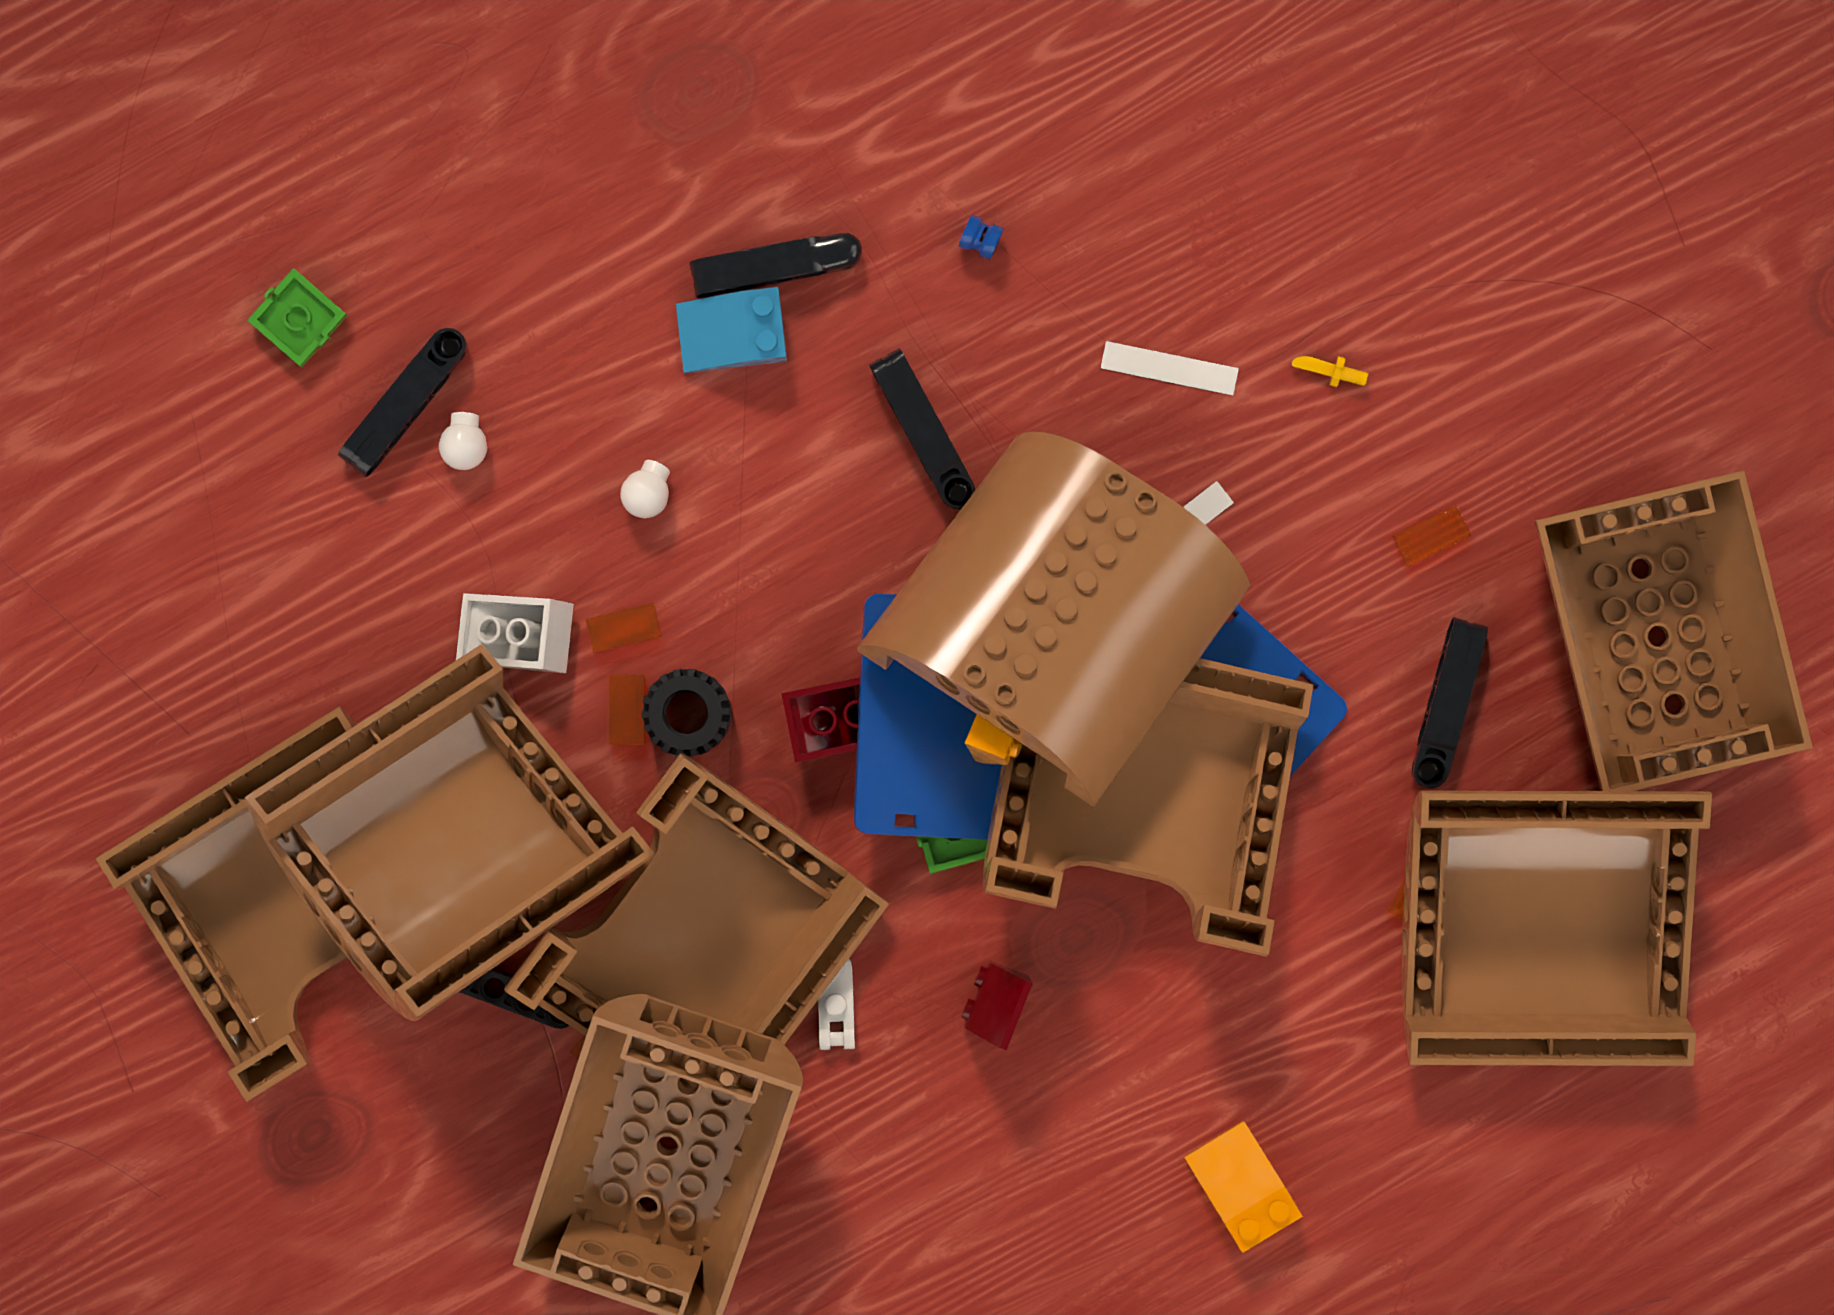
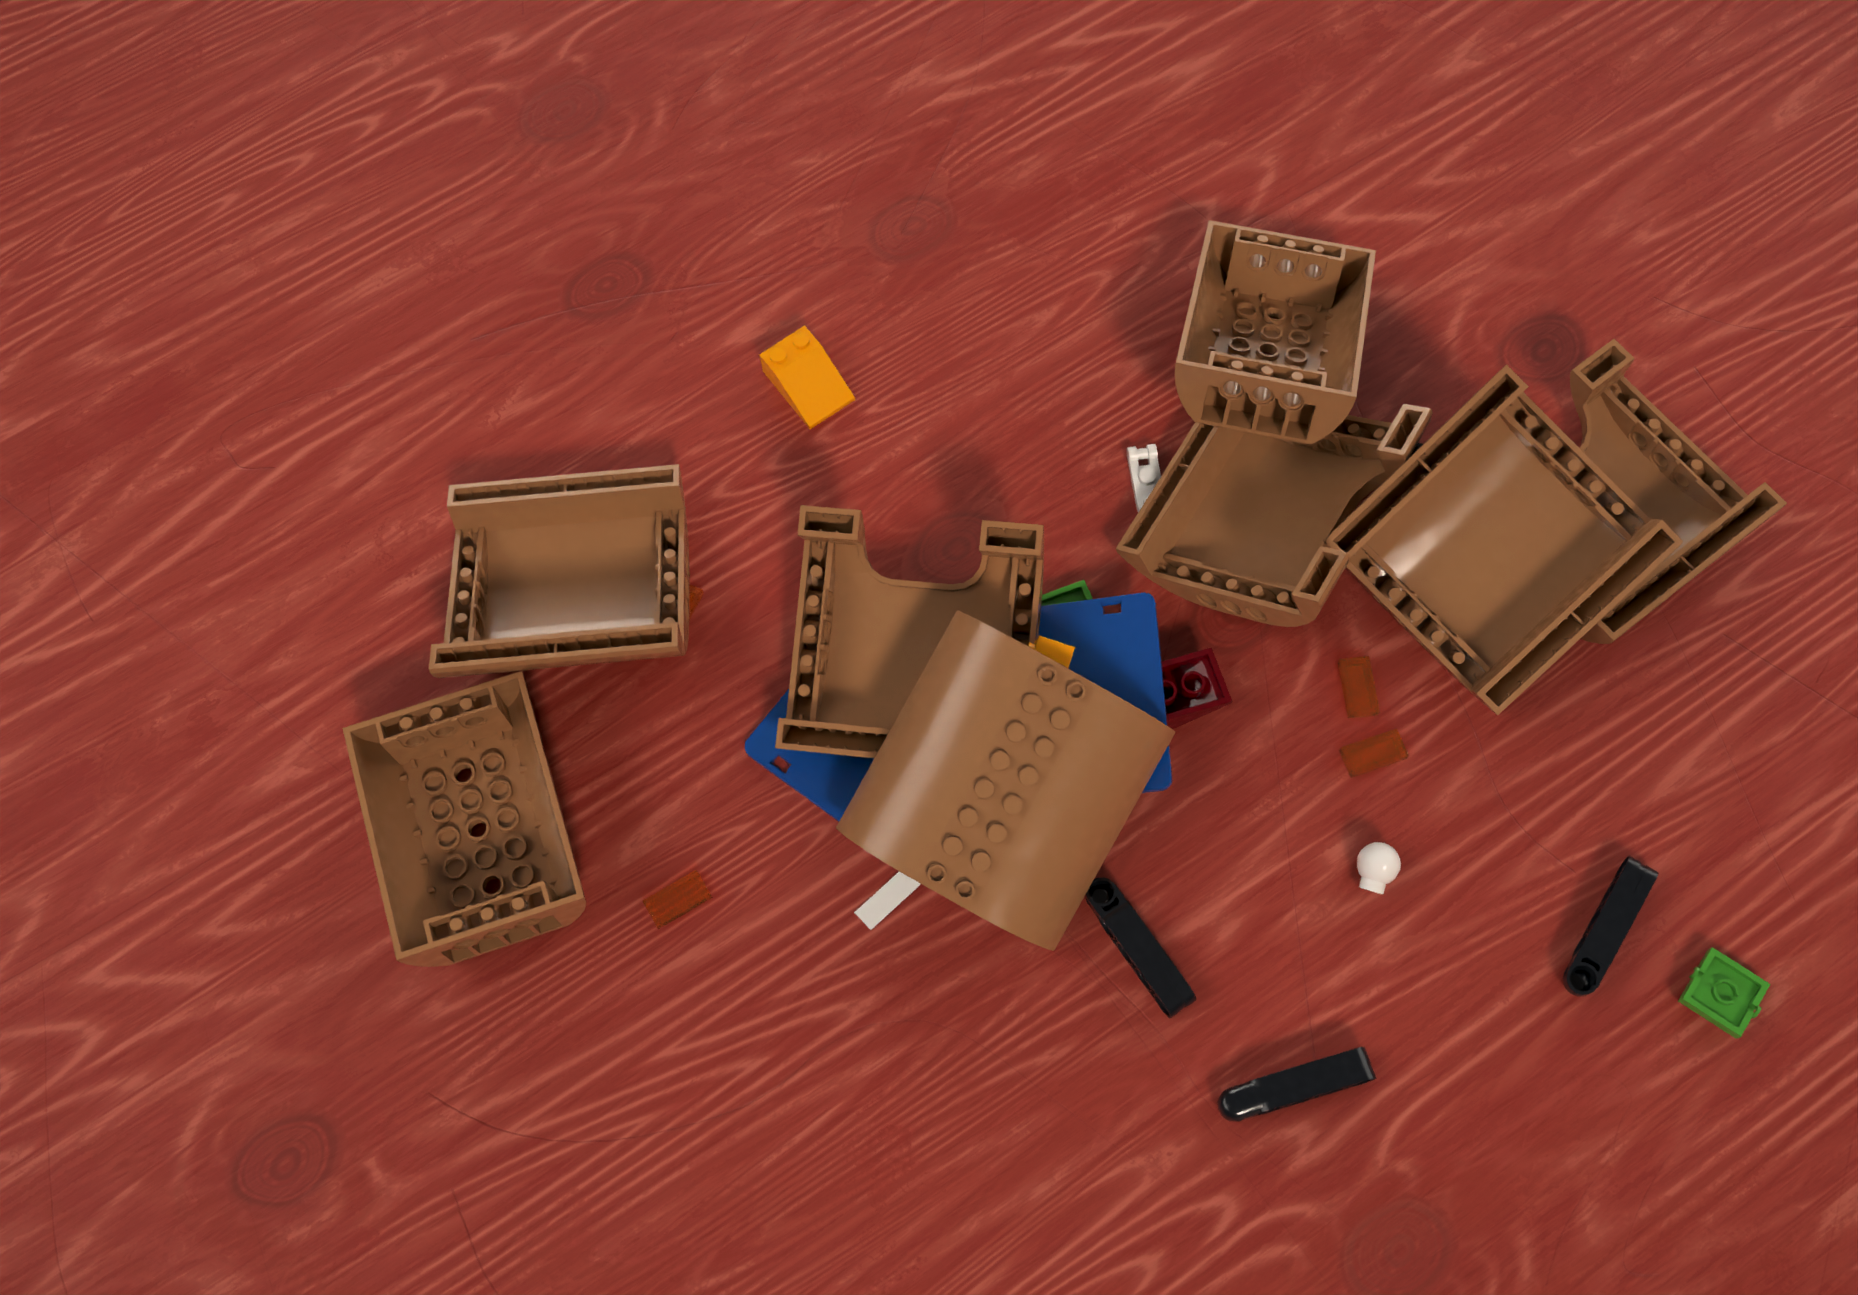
camera: 175 degrees left, 20 degrees down
white piece [439,412,488,470] -> none
white slope [456,593,574,673] -> none
black tyre [641,669,732,757] -> none
dark azure slope [676,287,787,373] -> none
blue wheel [958,215,1004,260] -> none
dark red slope [961,961,1033,1051] -> none
white sticker [1101,341,1239,395] -> none
yellow piece [1292,356,1368,387] -> none
black piece [1411,617,1488,789] -> none

